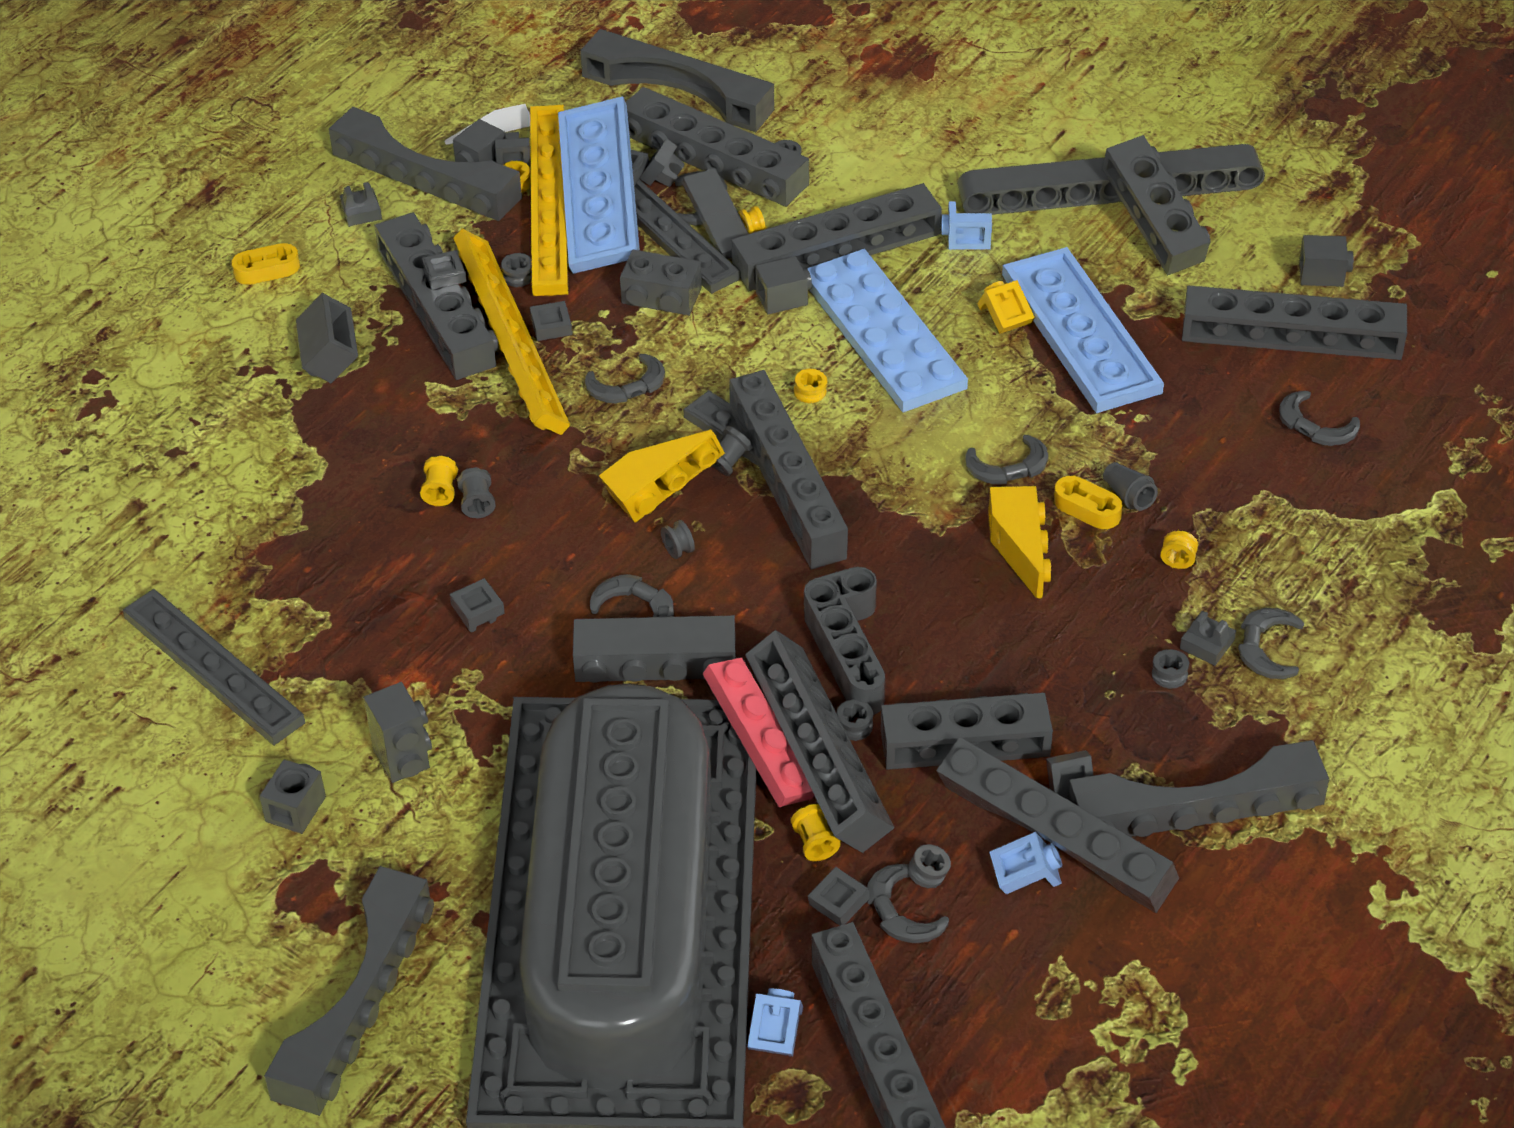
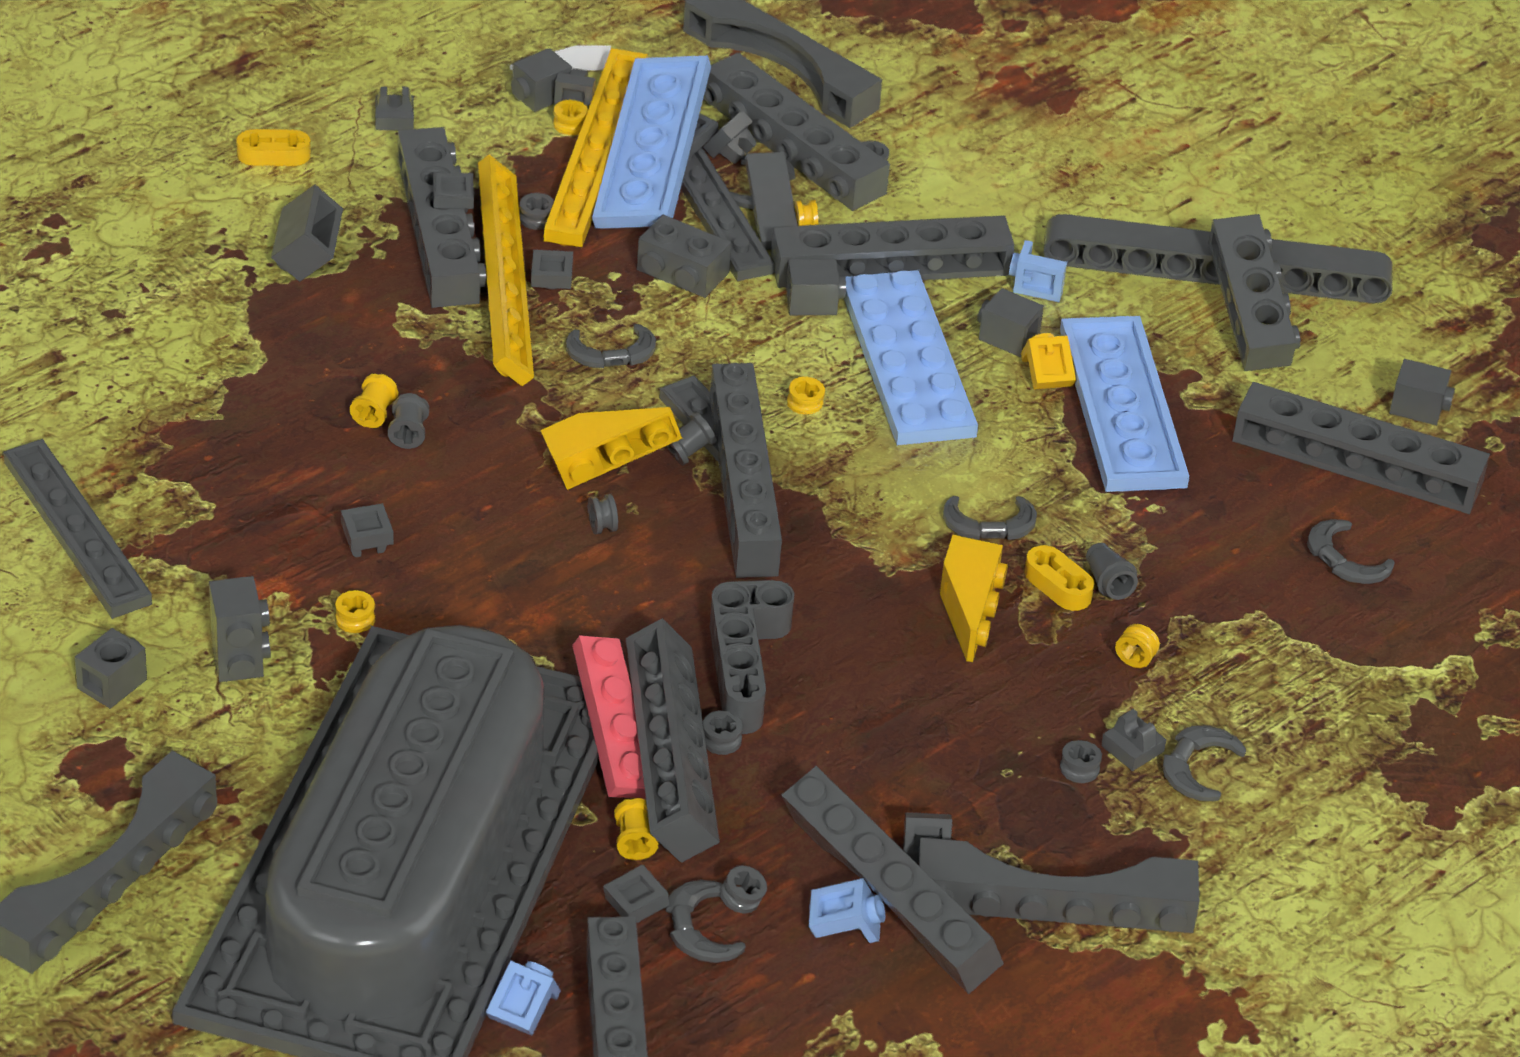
camera: 10 degrees right, 5 degrees down
dark grey arch [329,107,522,221] -> none
dark grey brick [573,615,736,683] -> none
dark grey piece [590,574,674,617] -> none
dark grey brick [881,693,1053,770] -> none
none -> yellow bush [335,590,375,633]
none -> dark grey brick [977,288,1044,357]

